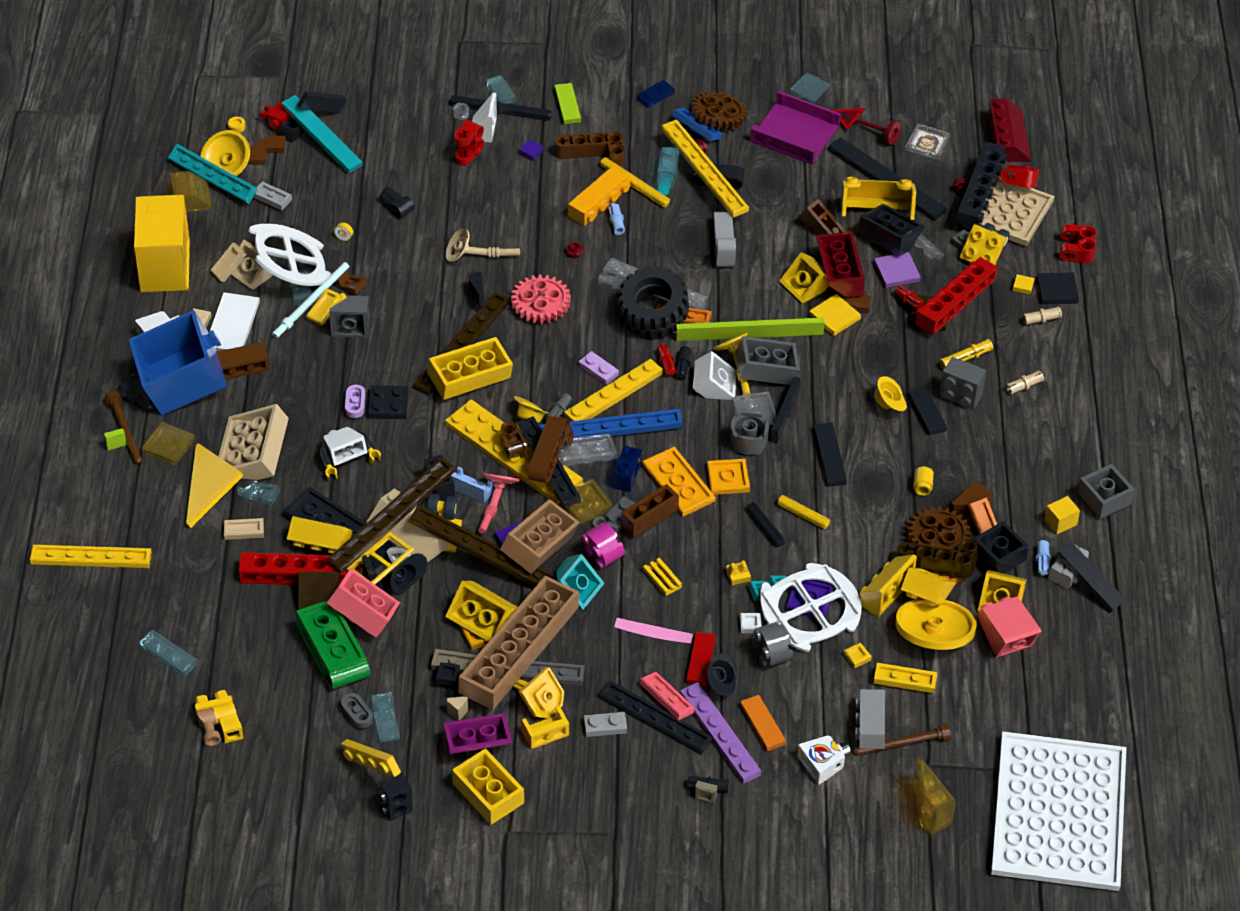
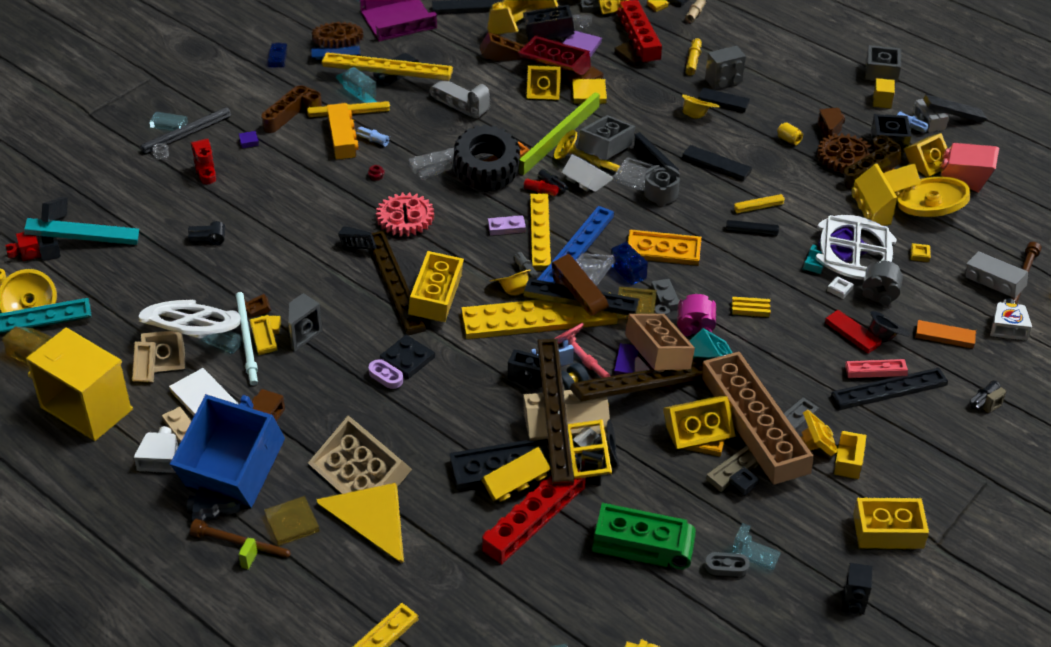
camera: 50 degrees left, 5 degrees down
tan tile [224,518,264,540] -> none
clear light blue slope [237,479,280,505] -> none
reddish brown tile [248,136,286,165] -> none
light grey plate [253,181,292,210] -> none
dark brown tile [298,572,339,610] -> none
white torso [320,427,381,481] -> none
coral brick [327,568,400,638] -> none
tile [334,223,353,241] -> none
yellow plate [341,739,401,777] -> none
magenta slope [444,713,512,755] -> none
tan dish [446,228,520,262] -> none
tan slope [447,697,468,721] -> none
white slope [472,93,497,142] -> none
reddish brown piece [500,421,528,459] -> none
lime tile [555,83,581,125] -> none
light grey plate [584,712,627,737] -> none
bright pink sticker [614,618,694,643] -> none
reddish brown brick [621,484,679,538] -> none
medium lavender plate [680,682,761,784] -> none
light orange tile [707,459,750,495] -> none
yellow tile [726,561,751,585] -> none
yellow plate [874,663,937,693] -> none
red axle [894,285,924,309] -> none
orange tile [968,497,997,535] -> none
tan pin [1005,370,1044,395] -> none

